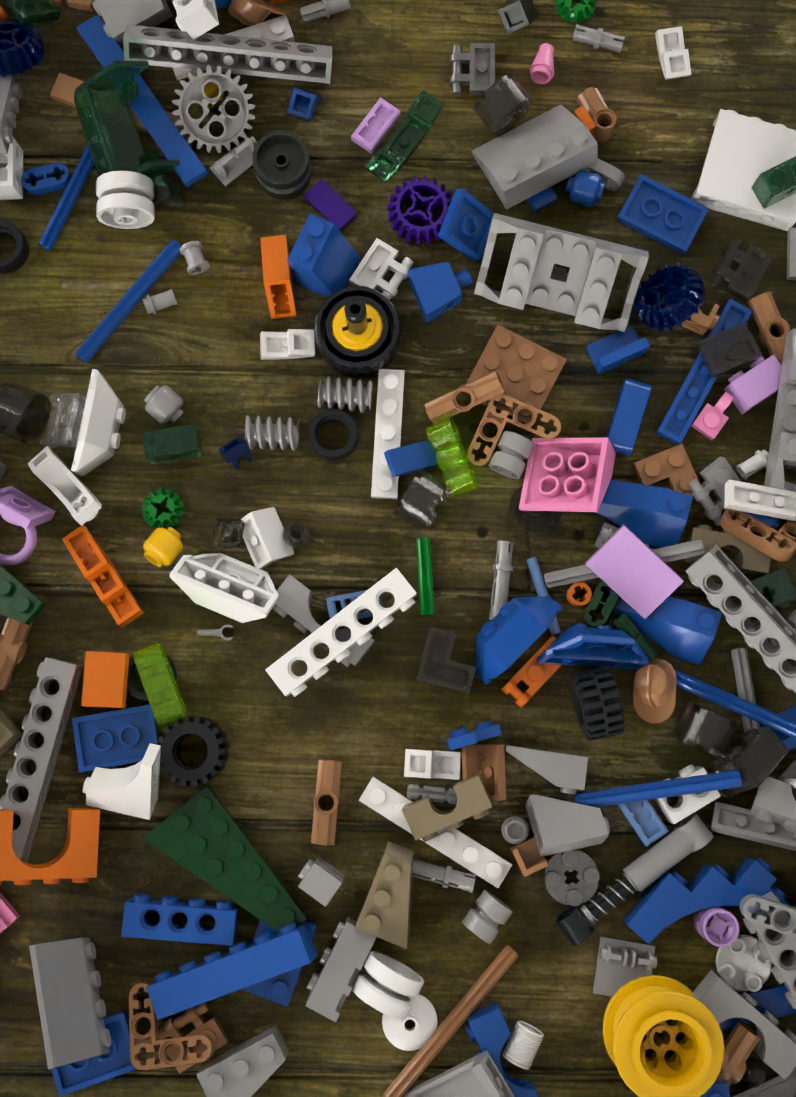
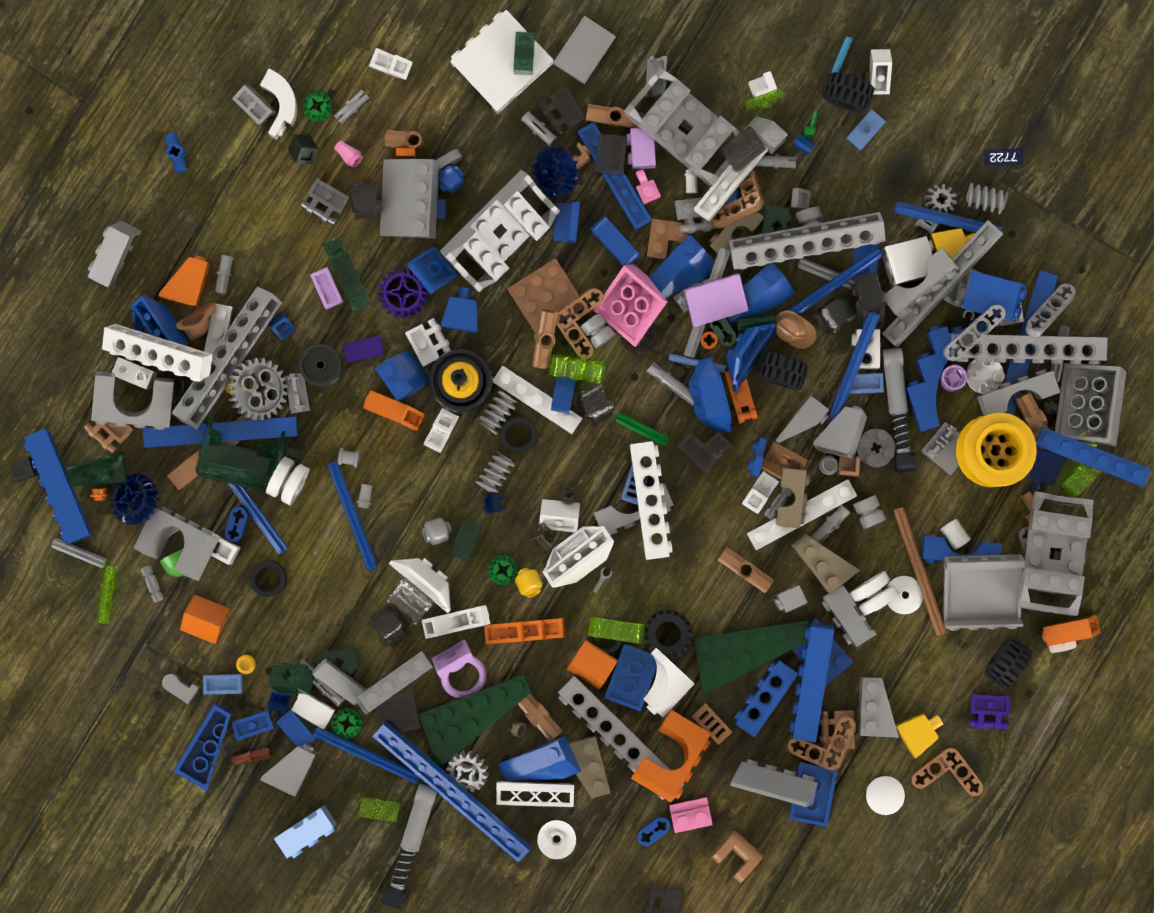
camera: 60 degrees left, 5 degrees up
blue plate [616,174,709,255] -> none
none -> light grey pin [521,111,557,146]
none -> medium nougat slope [692,703,732,745]

